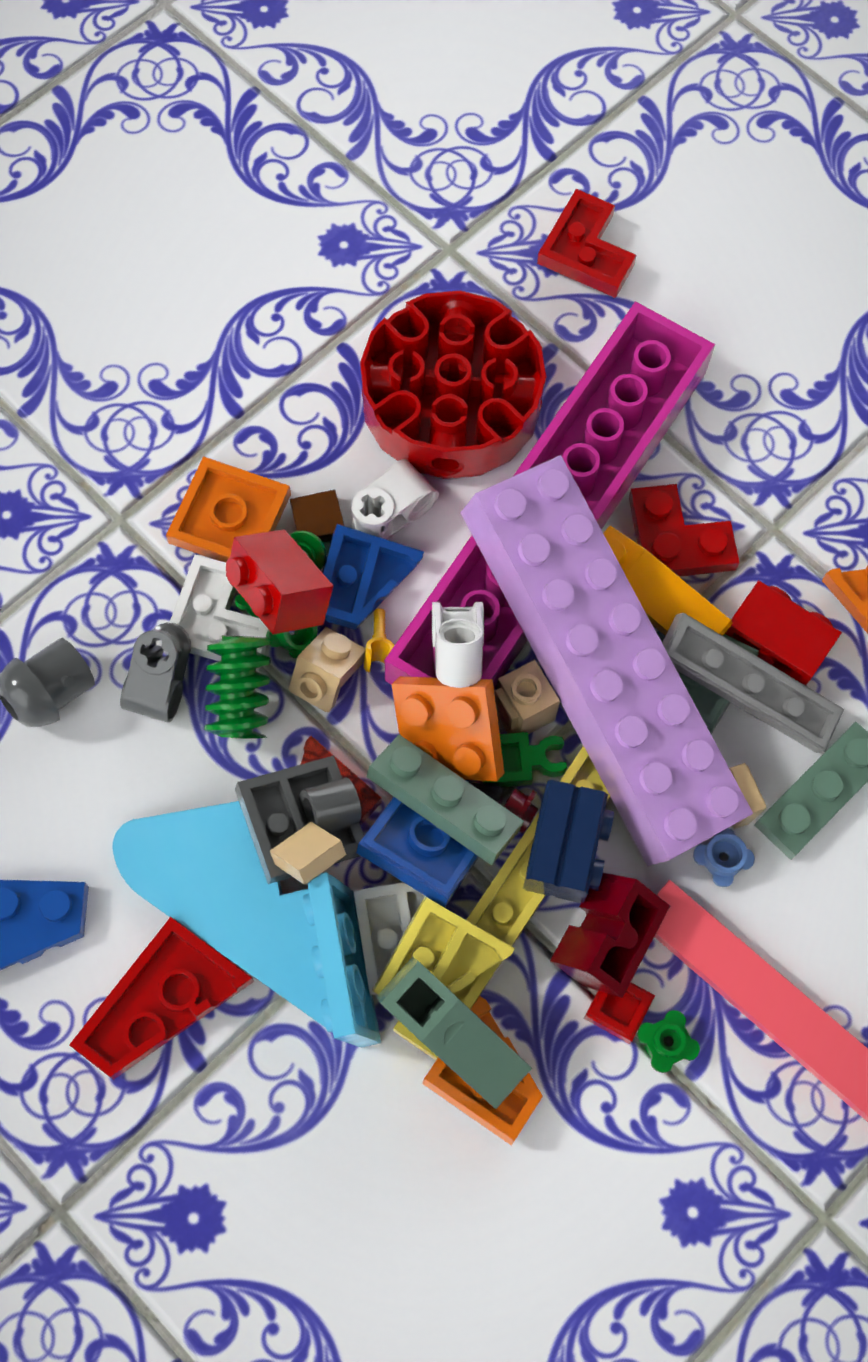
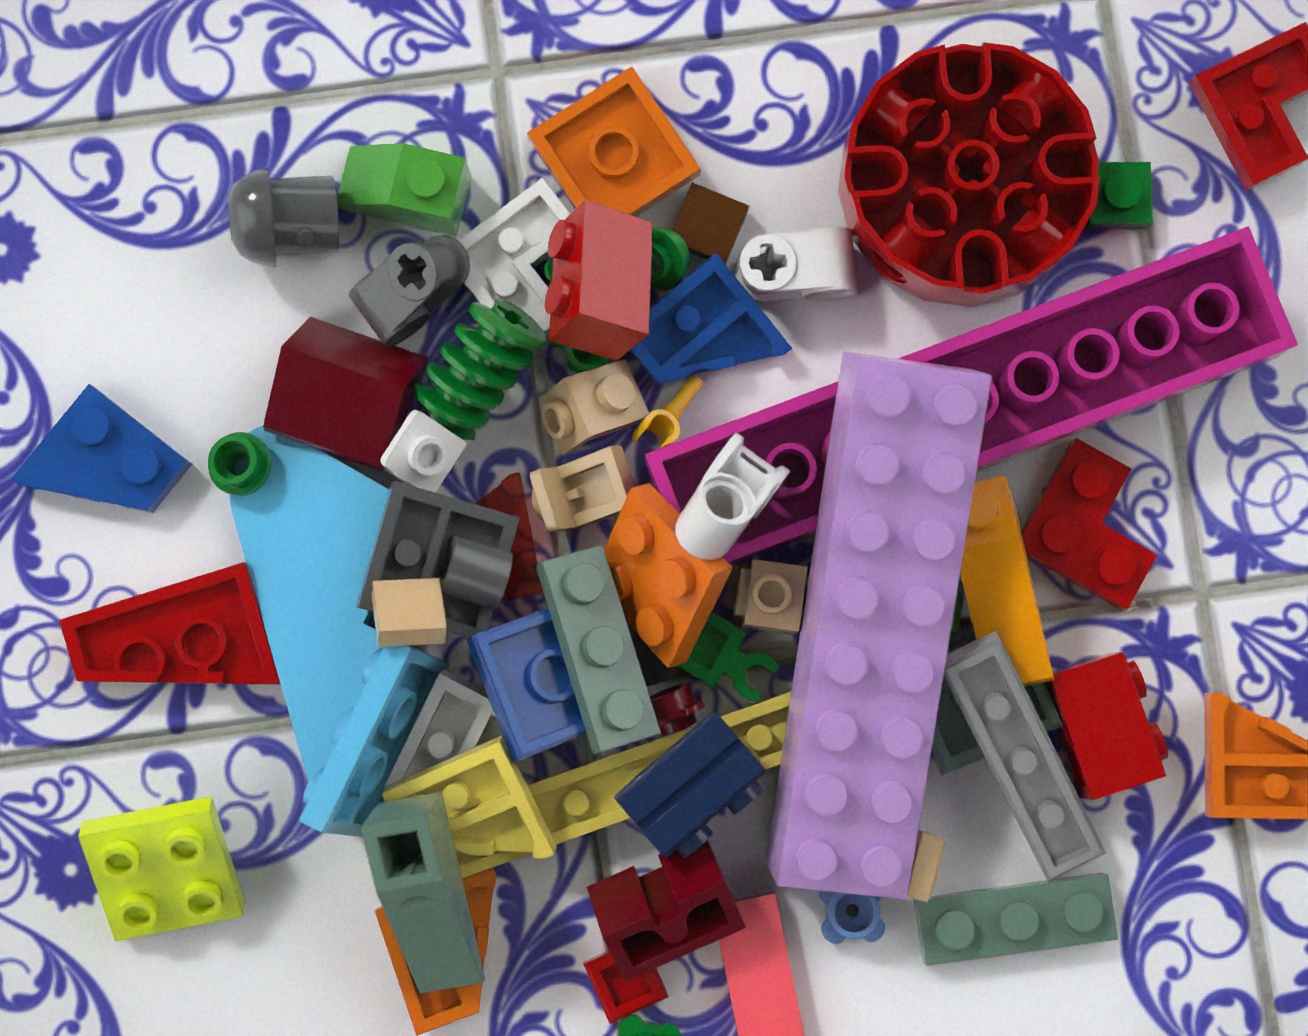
camera: 35 degrees right, 15 degrees up
none -> neon yellow plate [78,796,245,941]
none -> green plate [208,432,272,496]
none -> dark red slope [263,317,429,472]
none -> bright green slope [337,143,472,237]
none -> white bracket [381,410,467,493]
none -> tan bracket [530,445,635,533]
none -> green plate [1085,162,1153,230]

